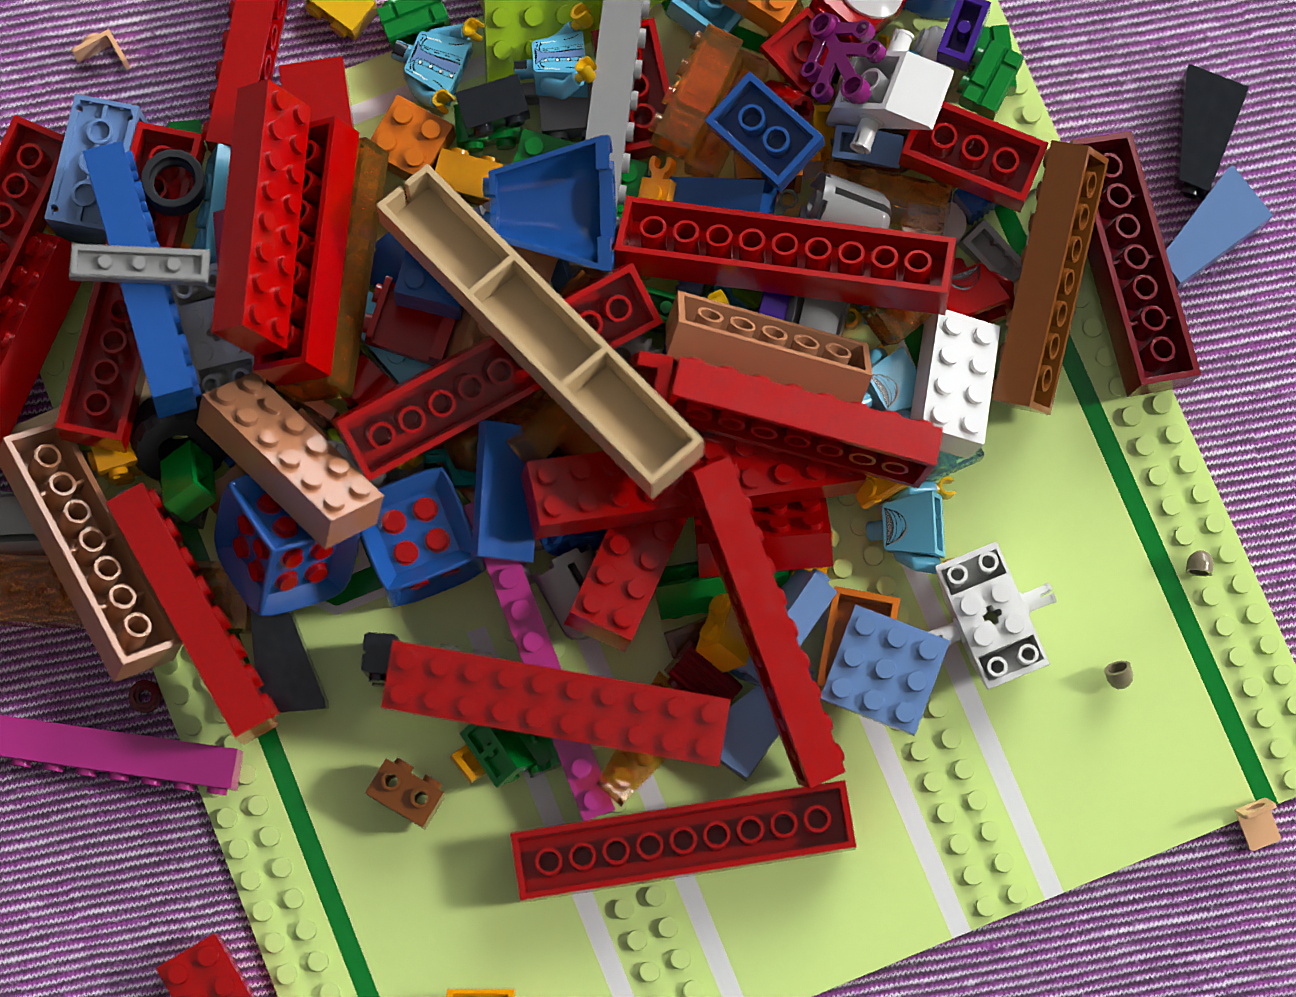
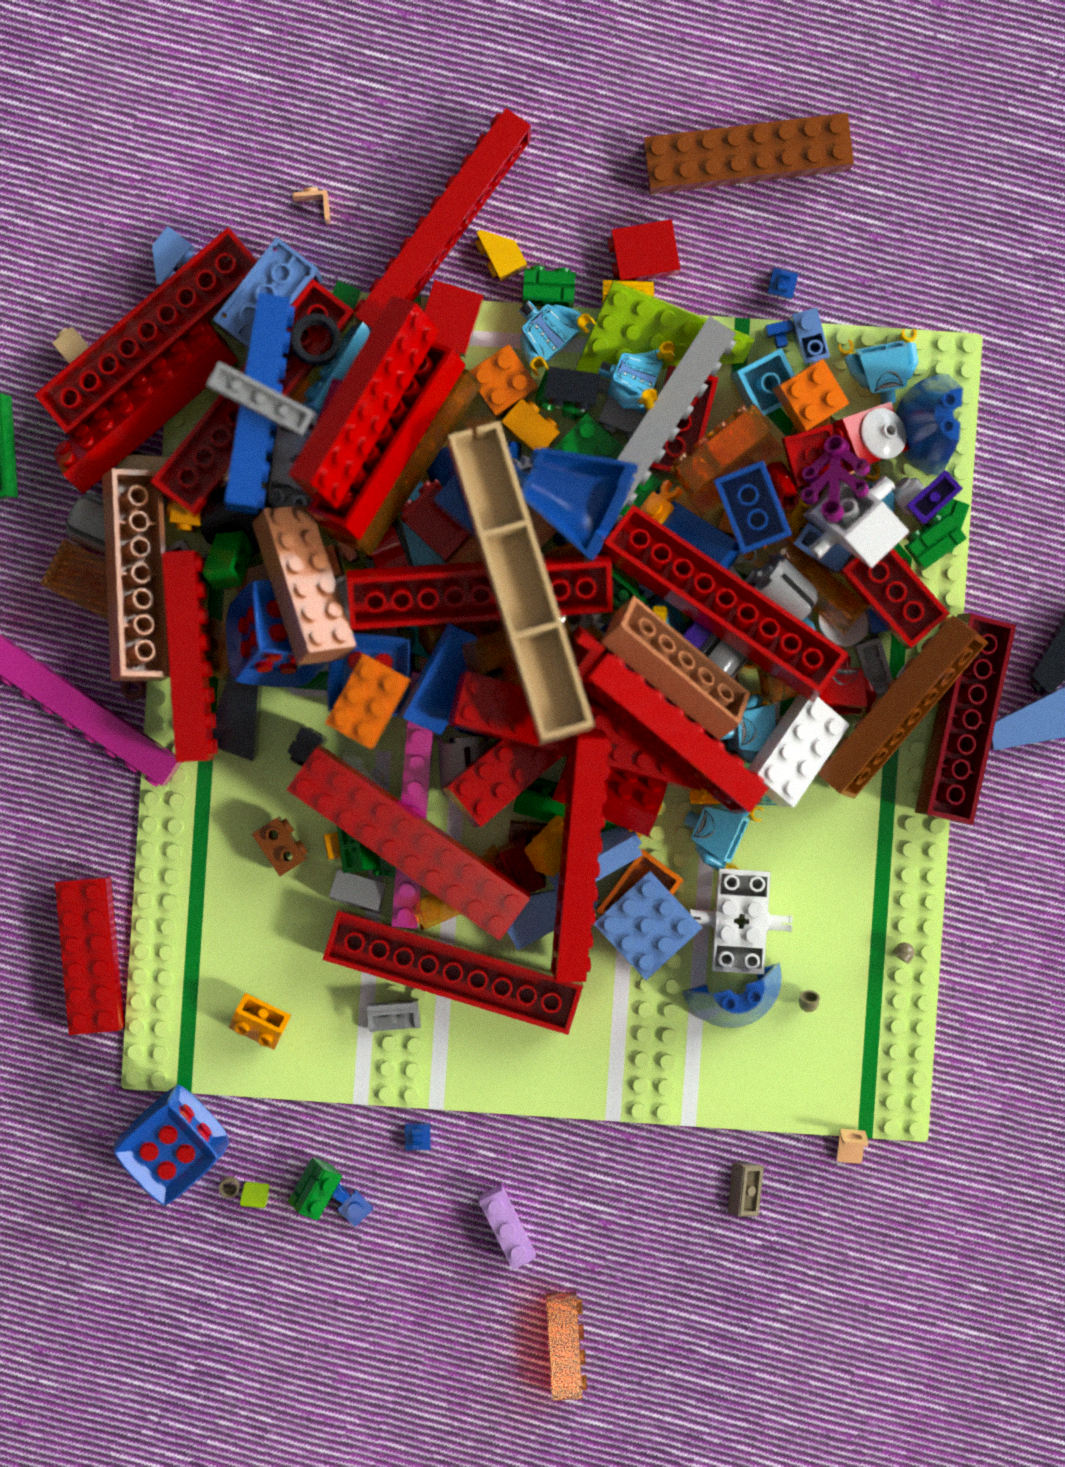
camera: 25 degrees right, 10 degrees up
none -> orange brick [325,654,411,749]
none -> light grey hinge [329,869,386,914]
none -> light grey hinge [366,999,421,1032]
none -> blue cone [682,962,782,1028]
none -> dark tan slope [728,1163,764,1216]

